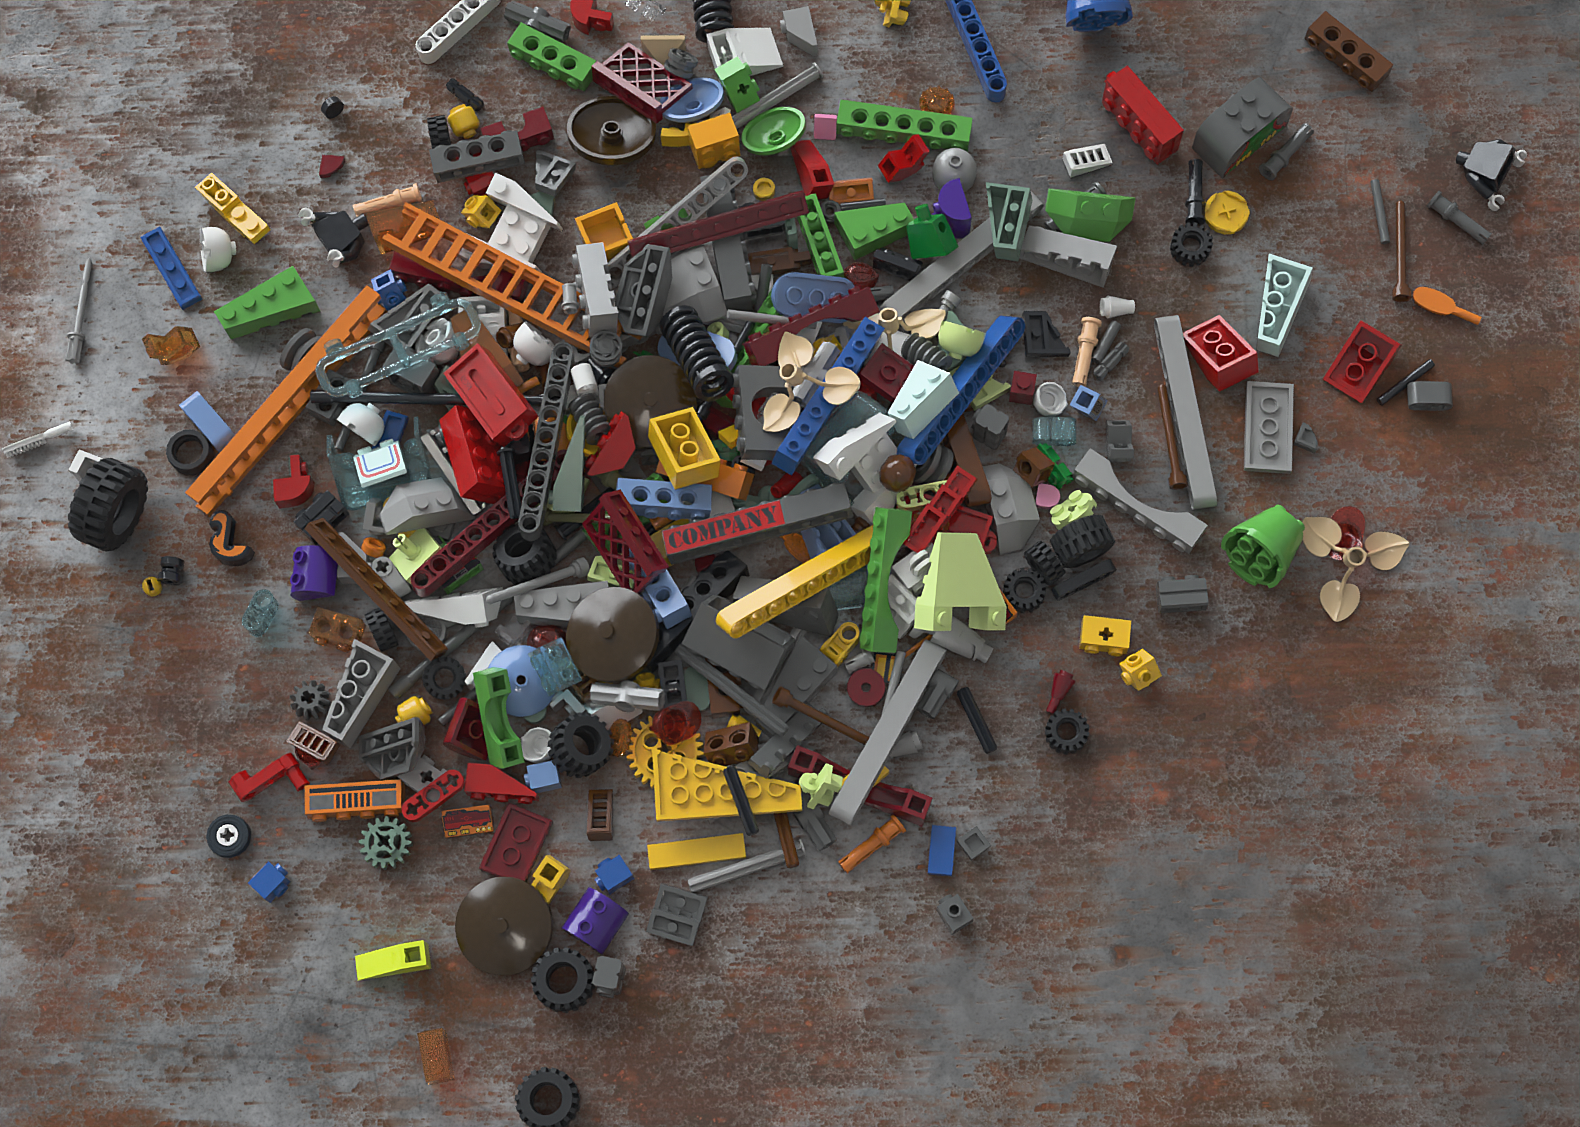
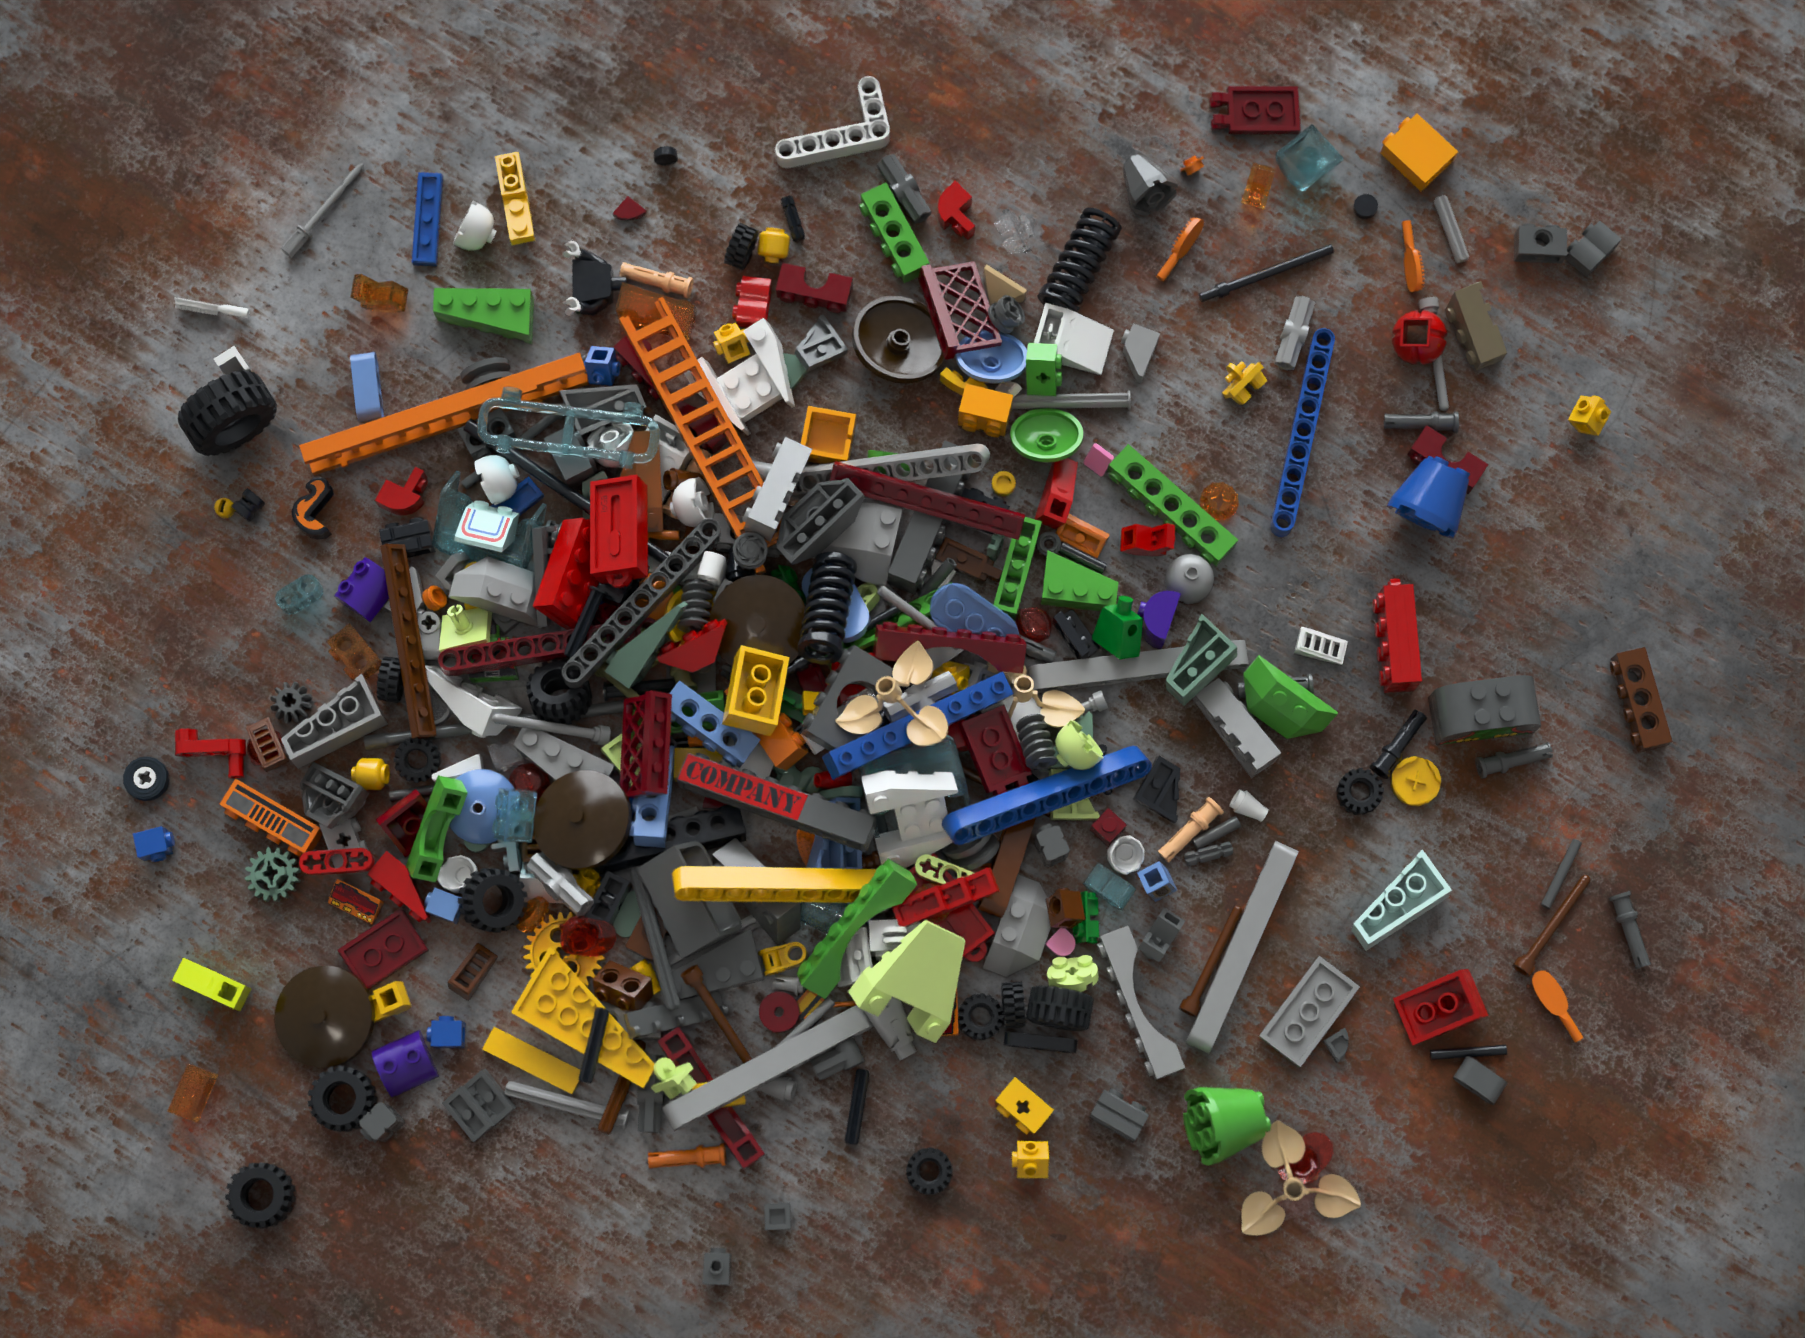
camera: 30 degrees right, 5 degrees up
black tyre [166,430,213,475] -> none
dark grey brick [429,130,525,183] -> none
light grey pin [561,283,580,314] -> none
reddish brown hair [879,454,916,493] -> none
light aqua wedge [888,360,959,439] -> none
blue tile [928,825,956,877] -> none
dark red cone [1046,670,1076,714] -> none
red slope [1183,315,1259,392] -> none
torso [1456,139,1527,211] -> none

